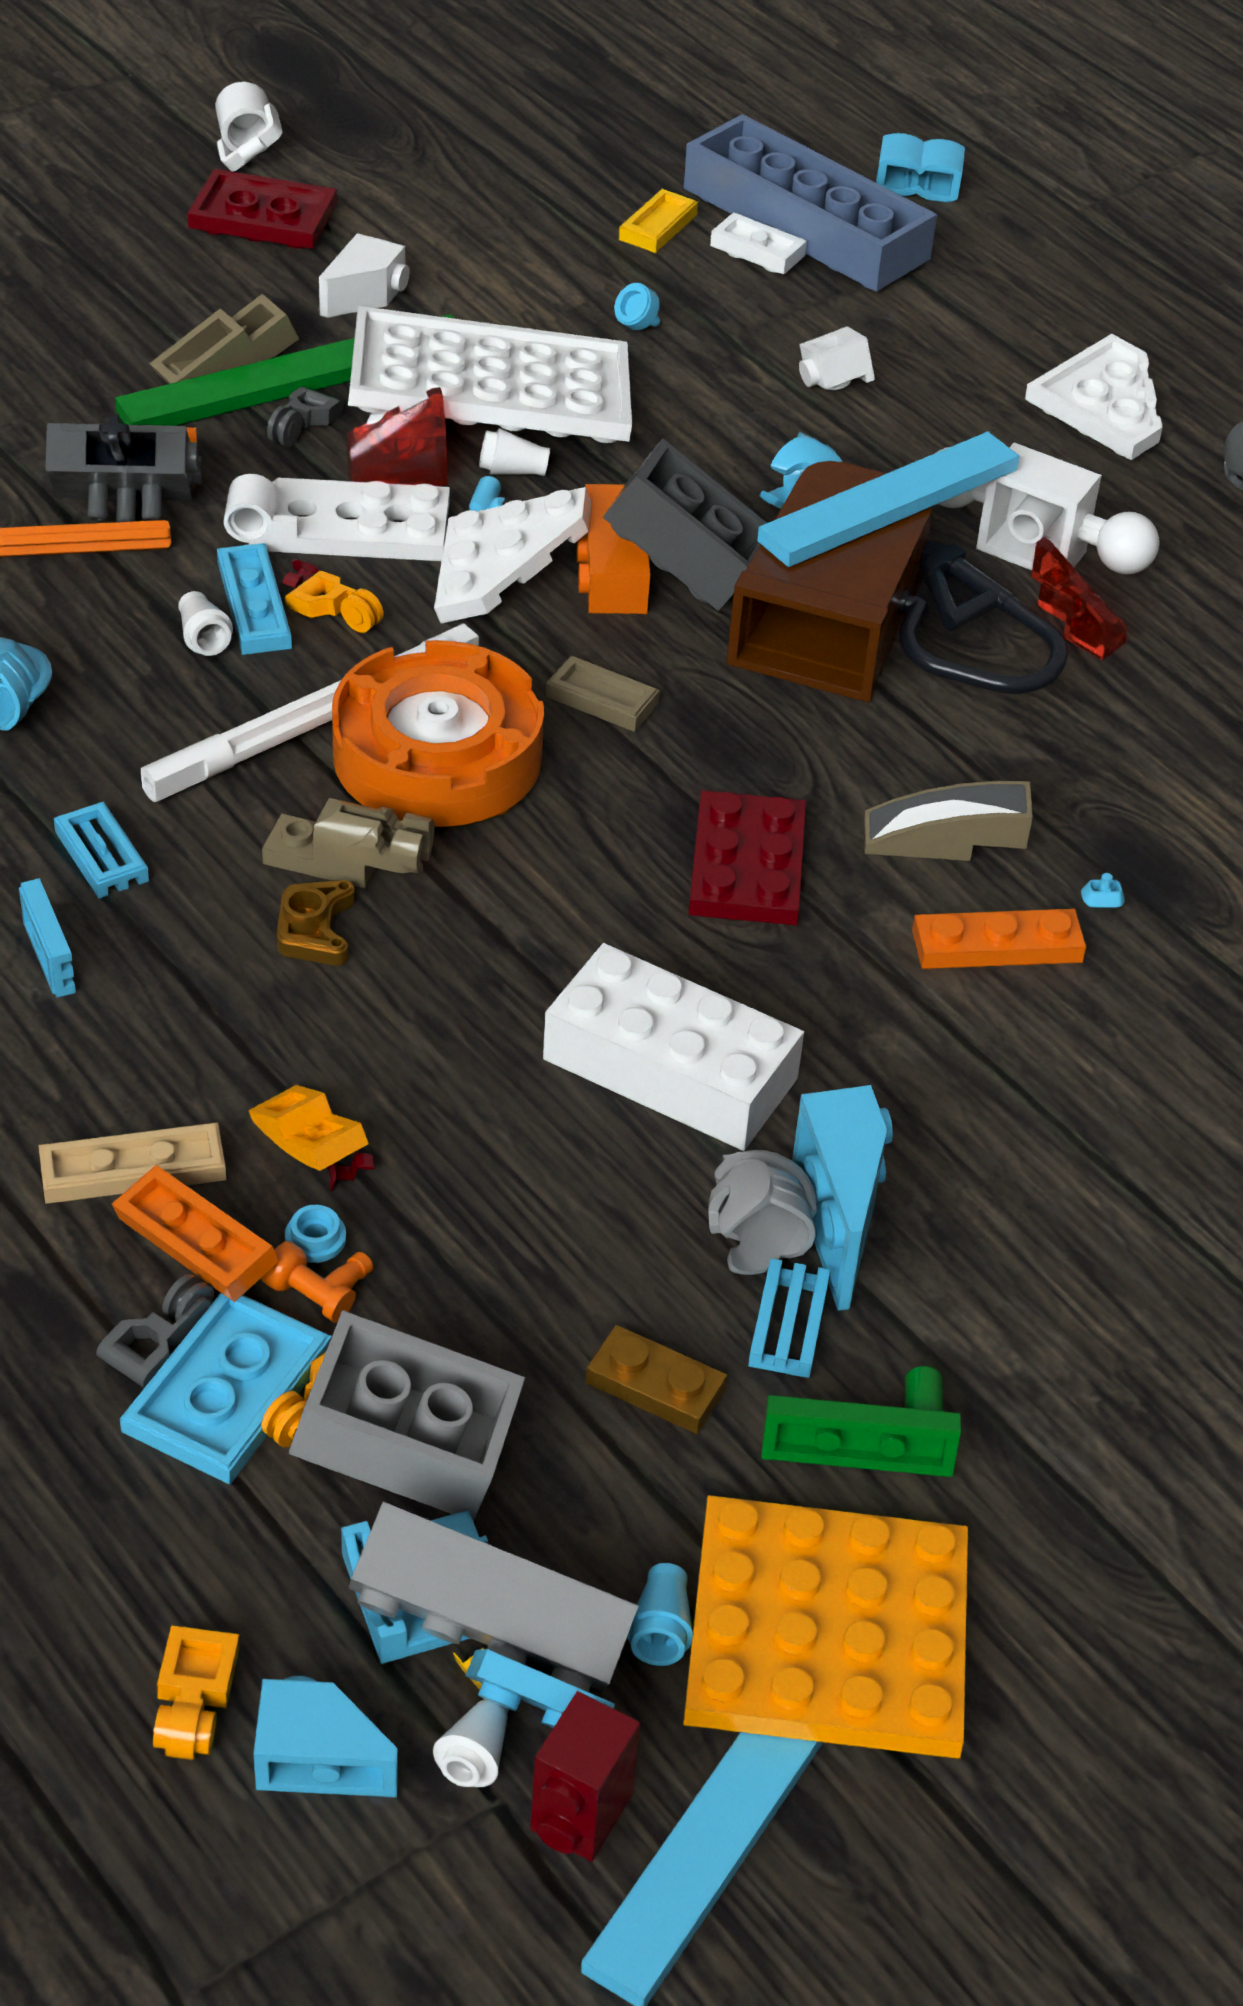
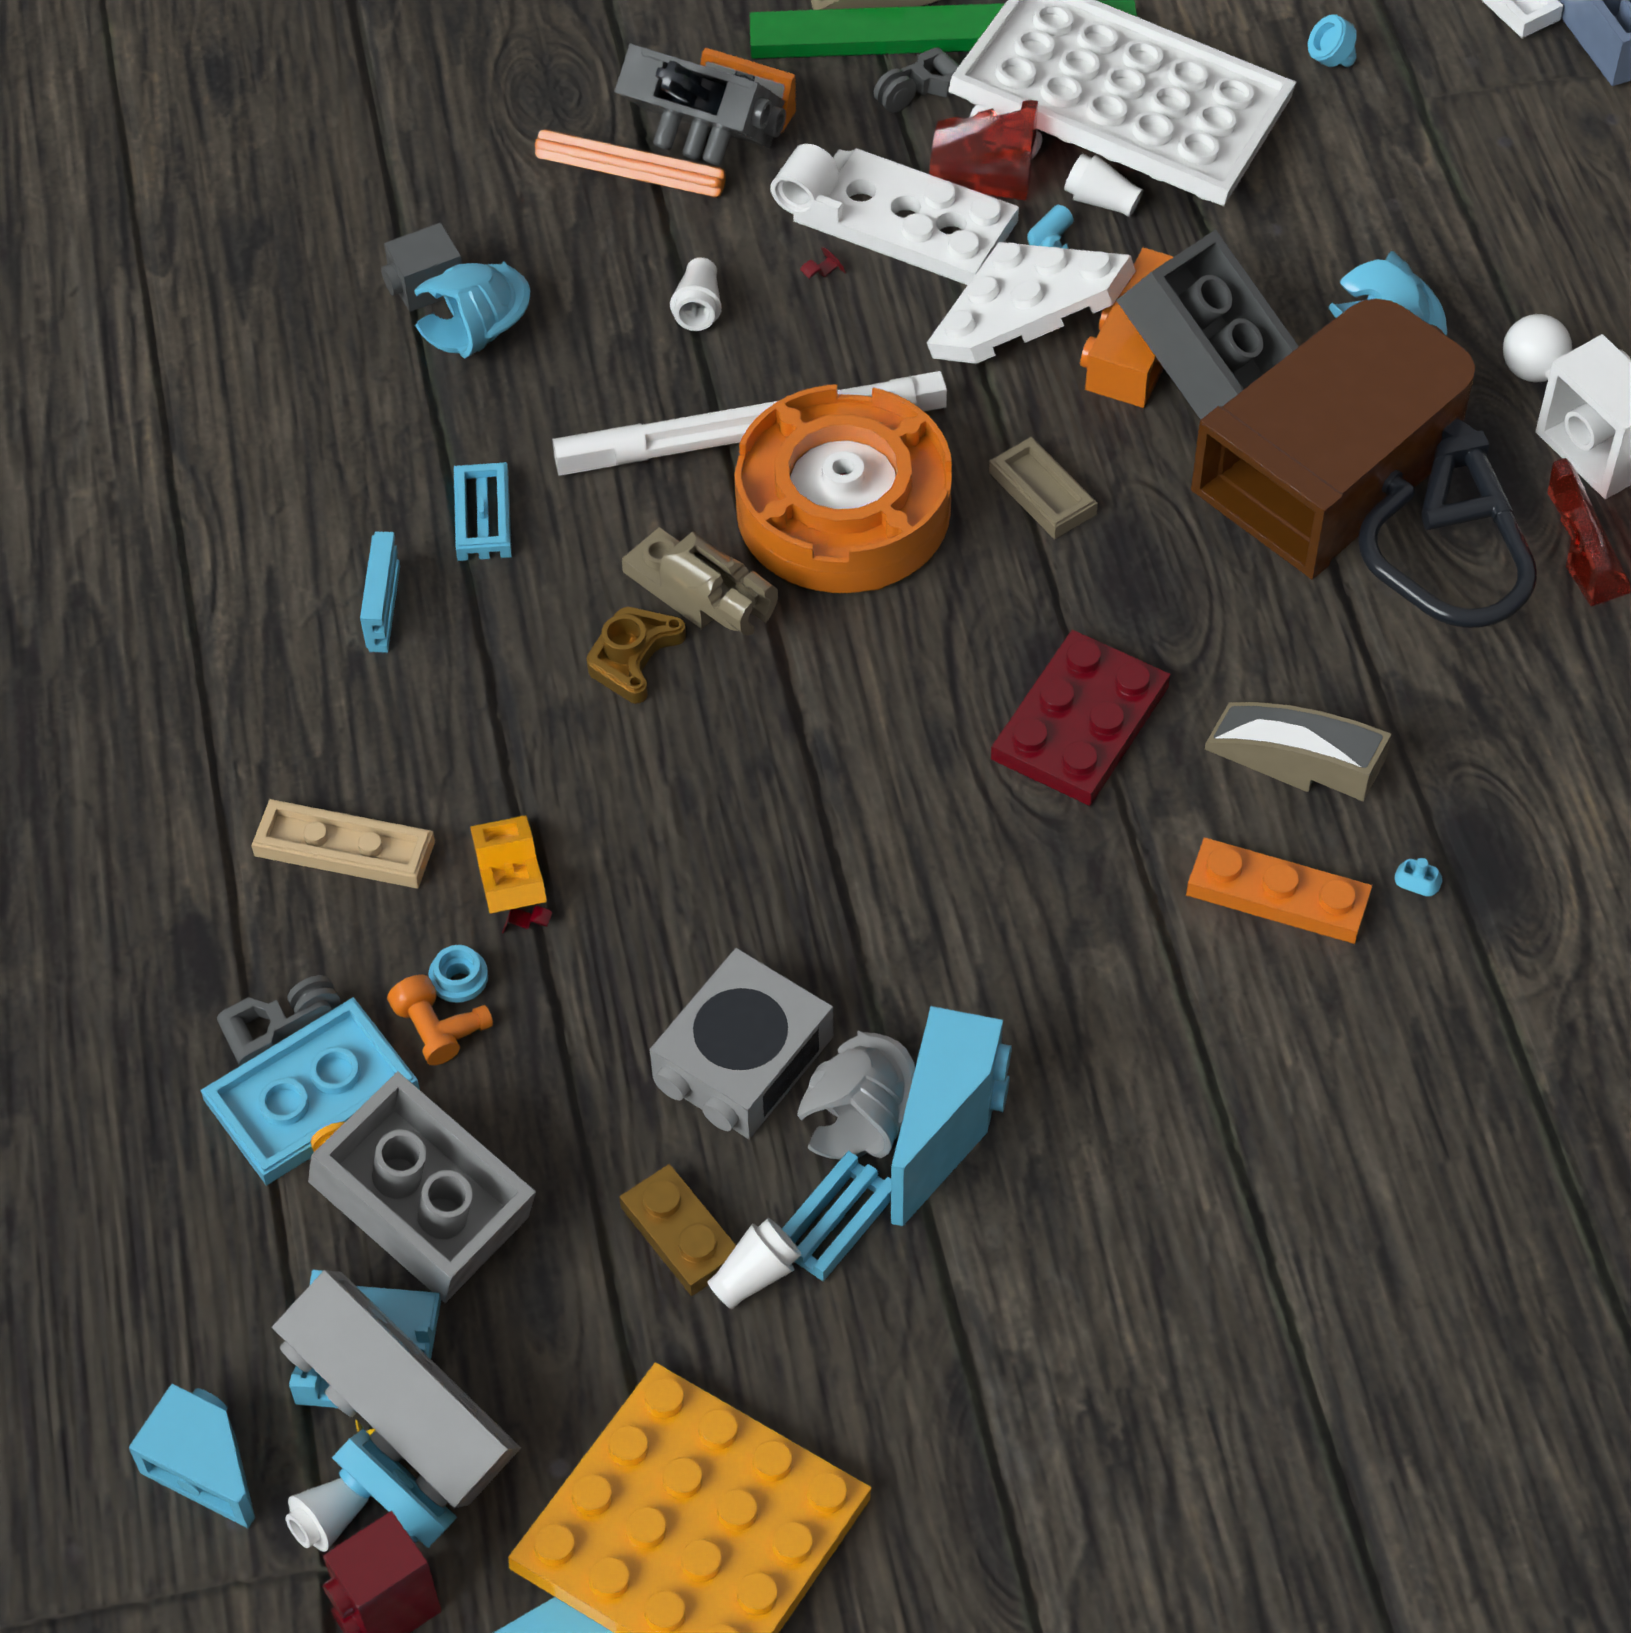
camera: 30 degrees right, 10 degrees up
orange plate [112,1165,279,1302] -> none
light orange plate [153,1625,239,1760] -> none
medium azure tile [217,543,292,655] -> none
light orange piece [285,571,384,633] -> none
white brick [543,943,804,1151] -> none
medium azure cone [627,1563,693,1666] -> none
medium azure tile [757,432,1020,567] -> none
green piece [761,1366,961,1477] -> none
white brick [799,326,875,390] -> none
none -> light grey brick [650,948,833,1140]
none -> white cone [707,1218,802,1309]

